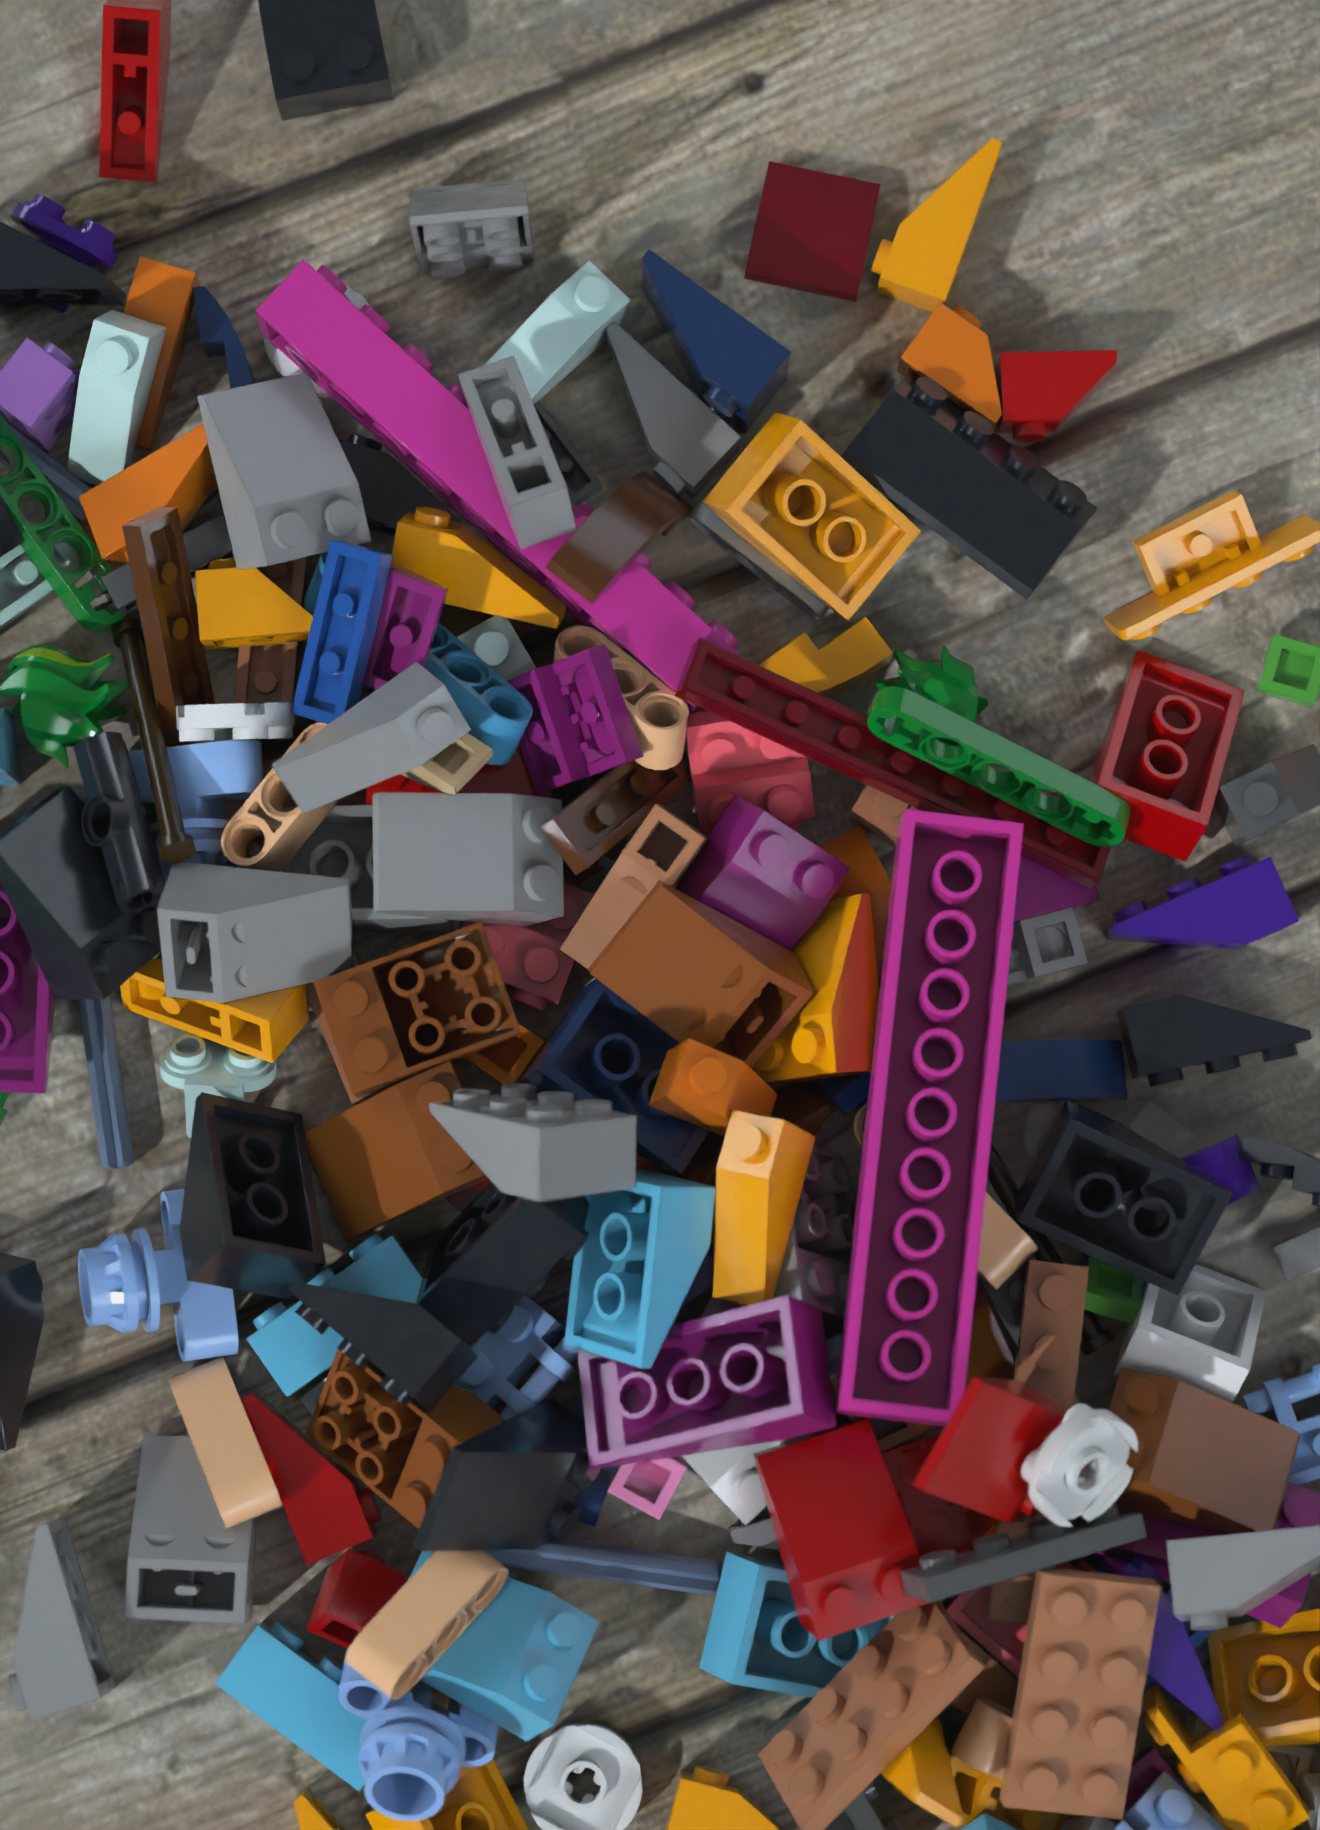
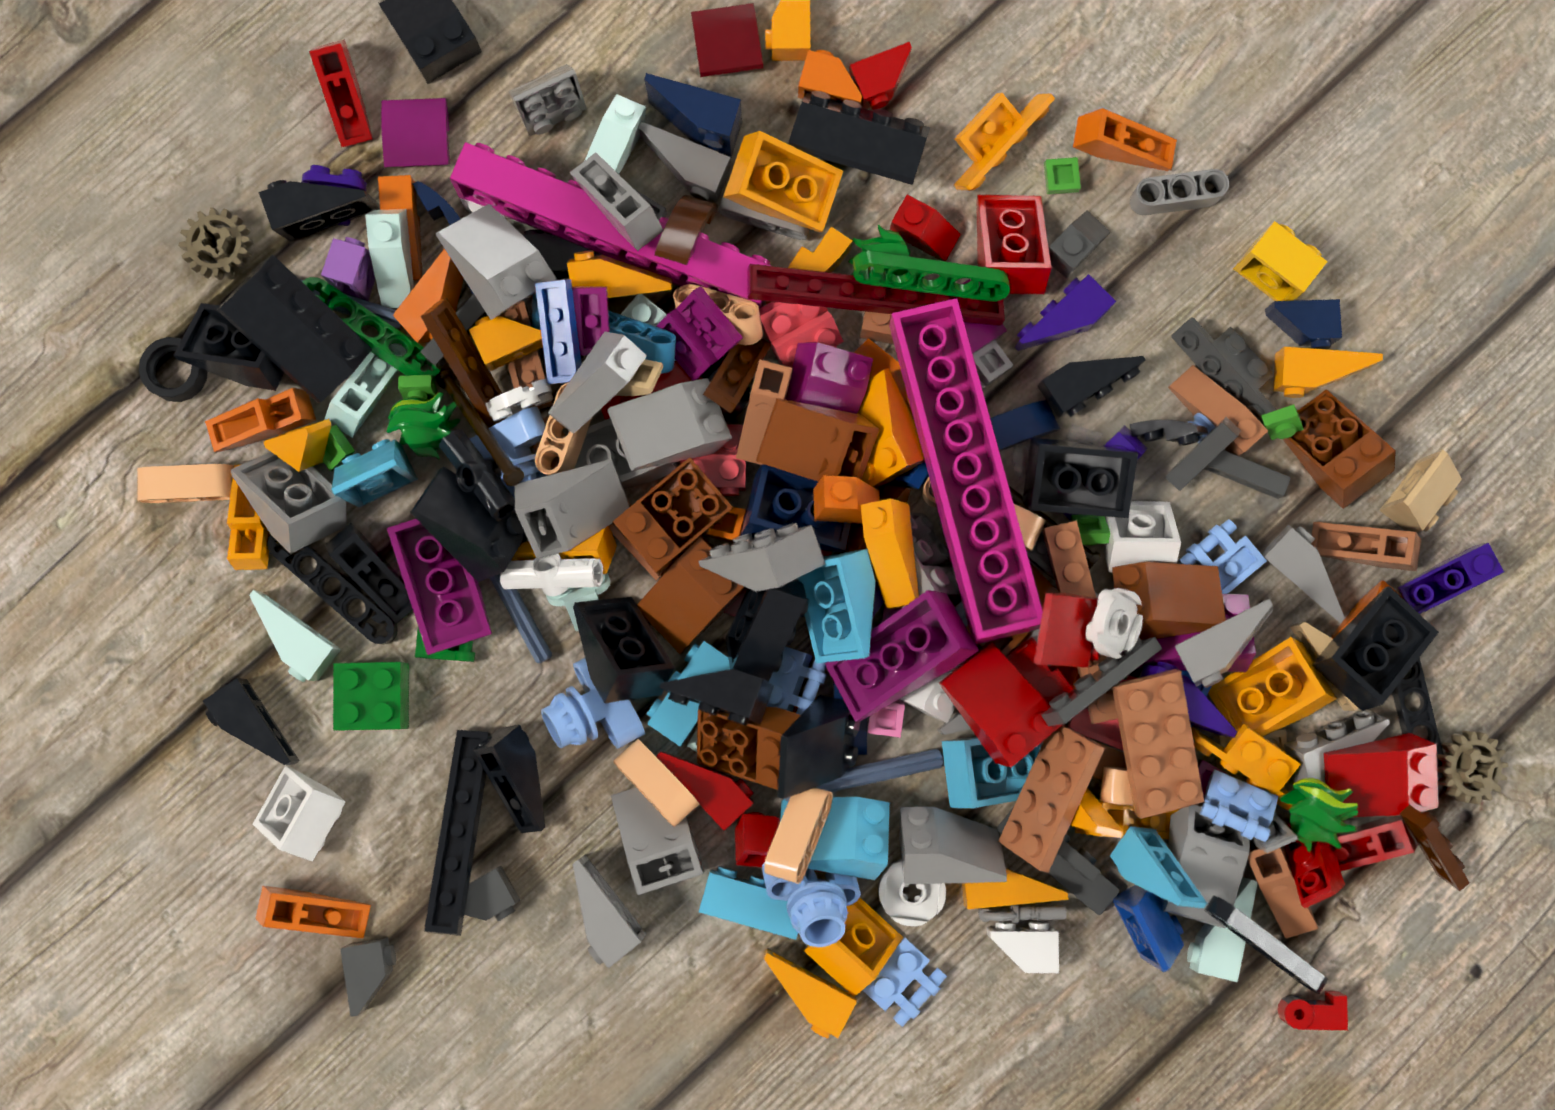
camera: 20 degrees left, 0 degrees up
none -> magenta slope [381,98,450,167]
none -> bright green plate [398,375,438,400]
none -> white piece [500,554,603,596]
none -> red slope [890,194,961,262]
none -> light grey slope [899,806,1007,884]

